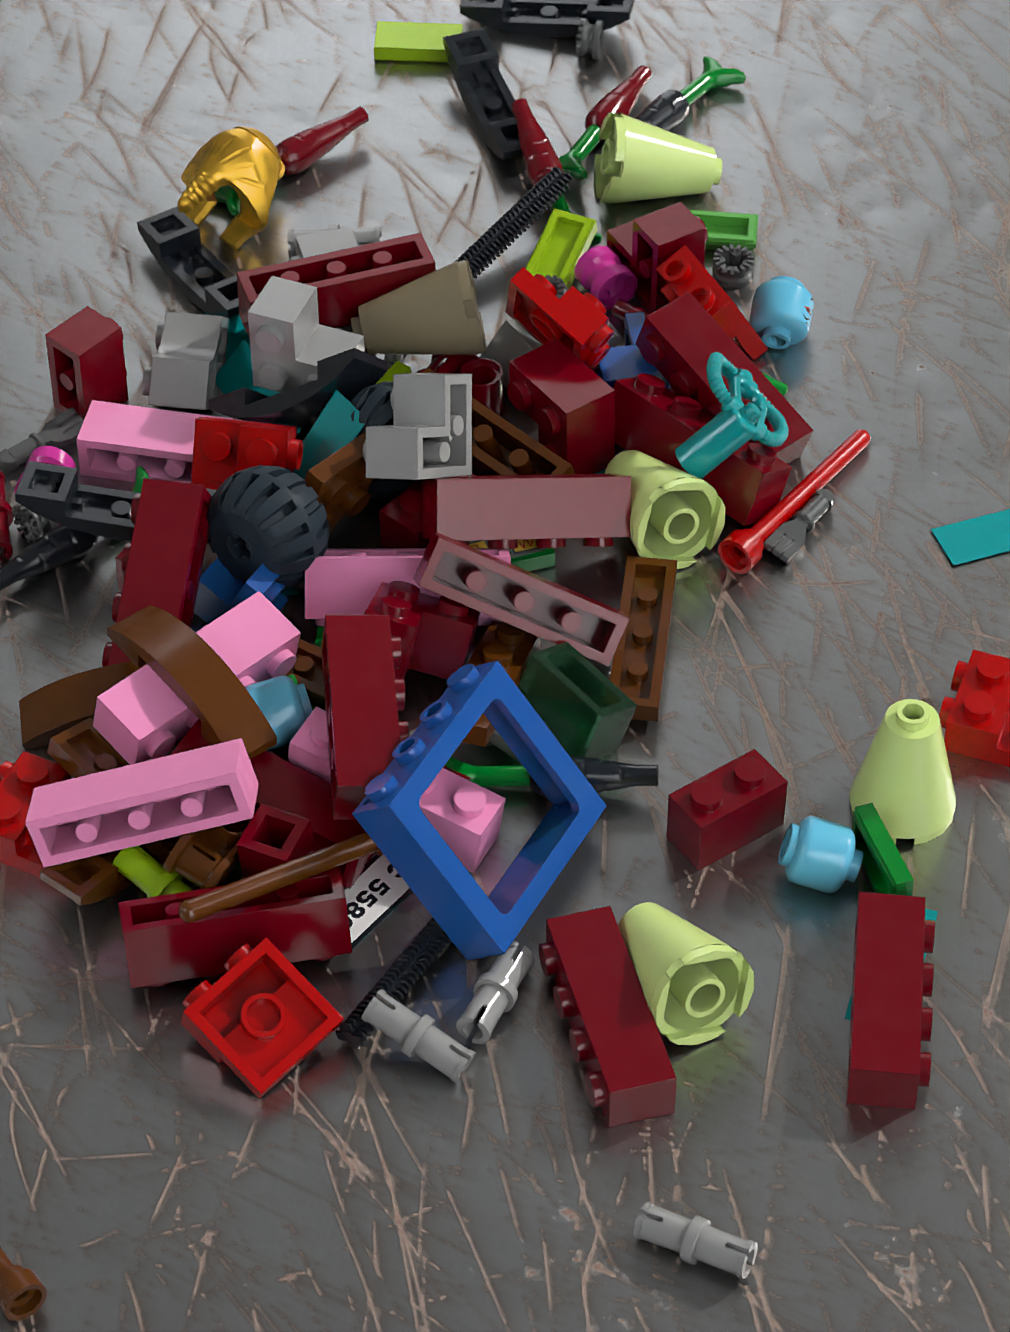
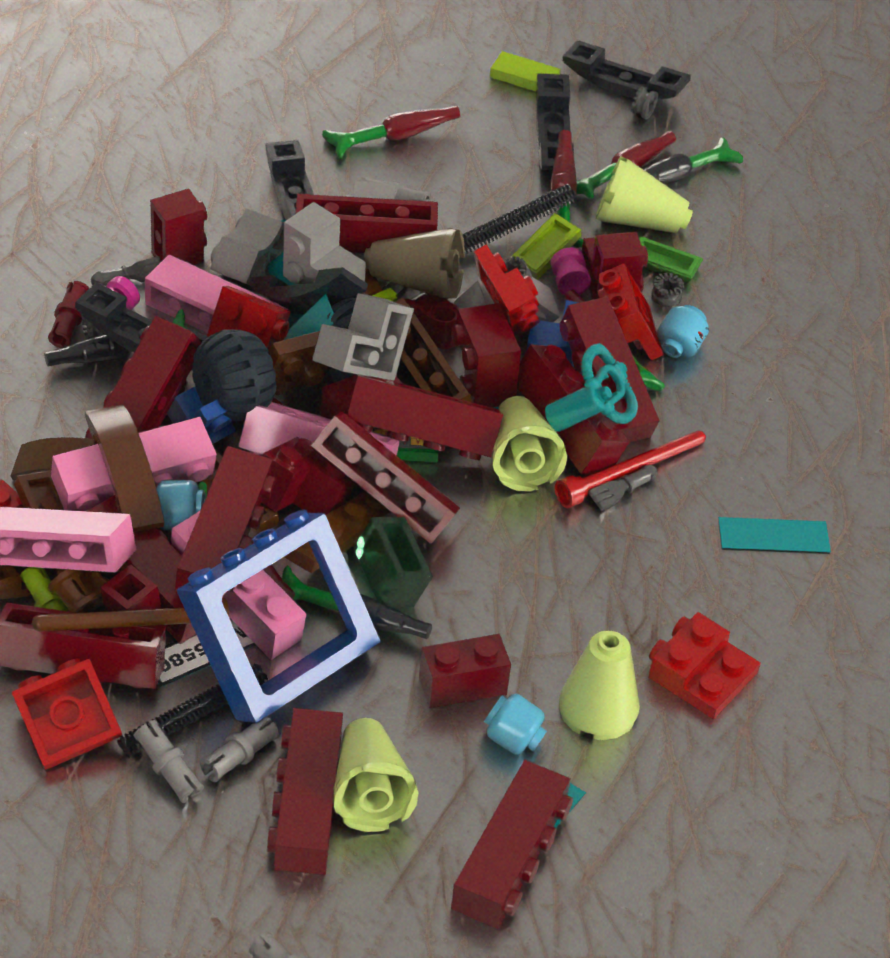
camera: 15 degrees right, 0 degrees up
pearl gold piece [177,126,285,250] -> none
reddish brown plate [606,556,677,722] -> none
green tile [851,803,914,896] -> none

